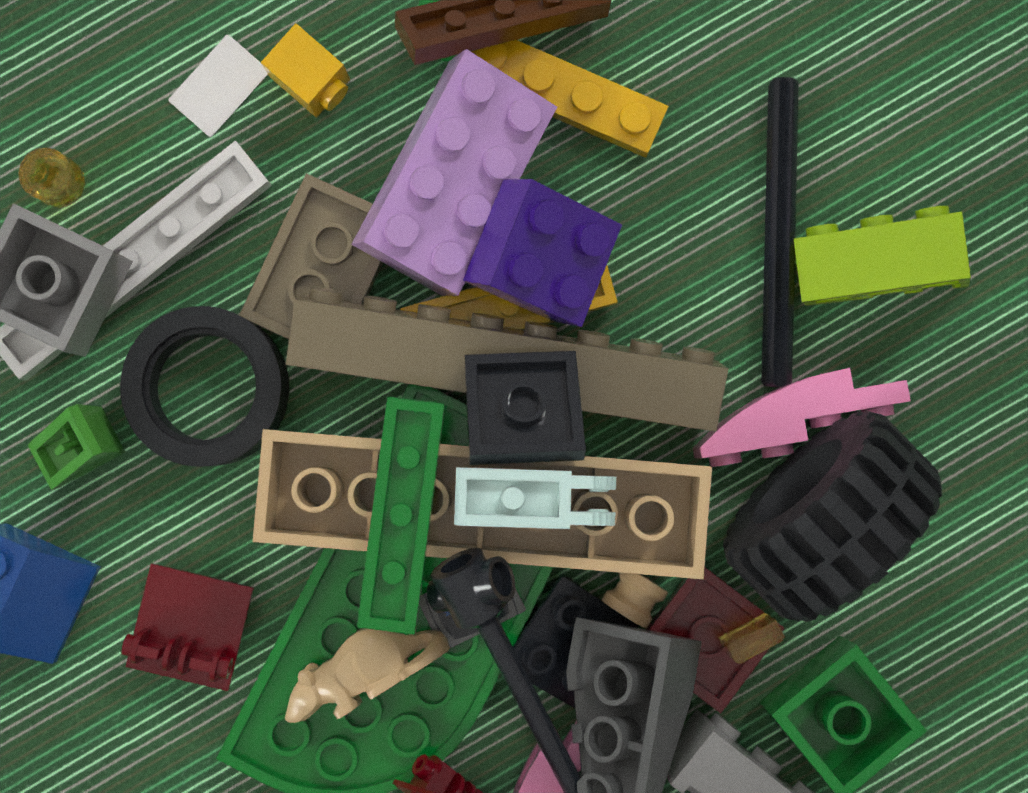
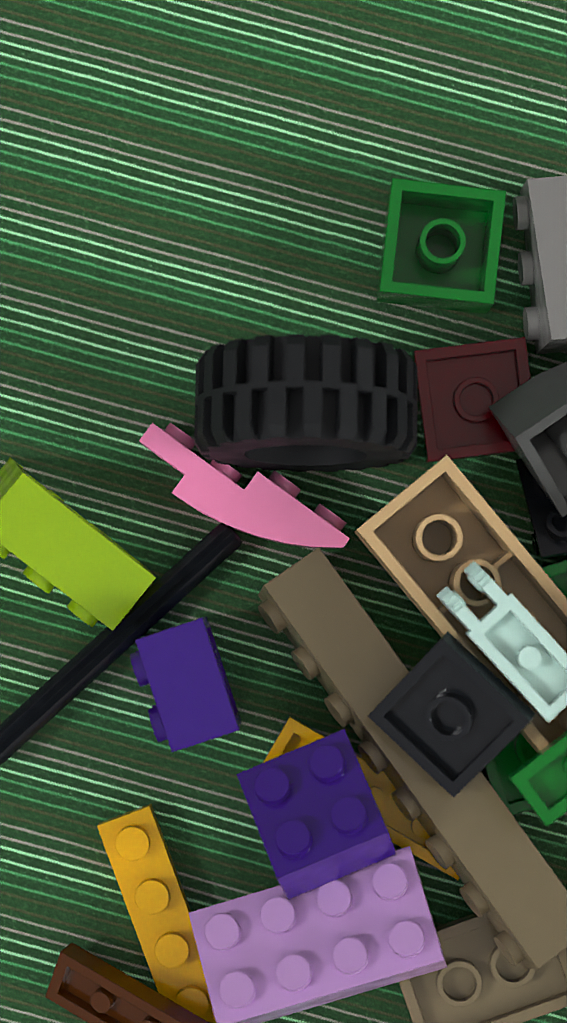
camera: 135 degrees left, 0 degrees up
tan wheel [601,572,669,629] -> none
clear yellow tile [719,613,785,664] -> none
none -> dark purple brick [130,616,242,752]

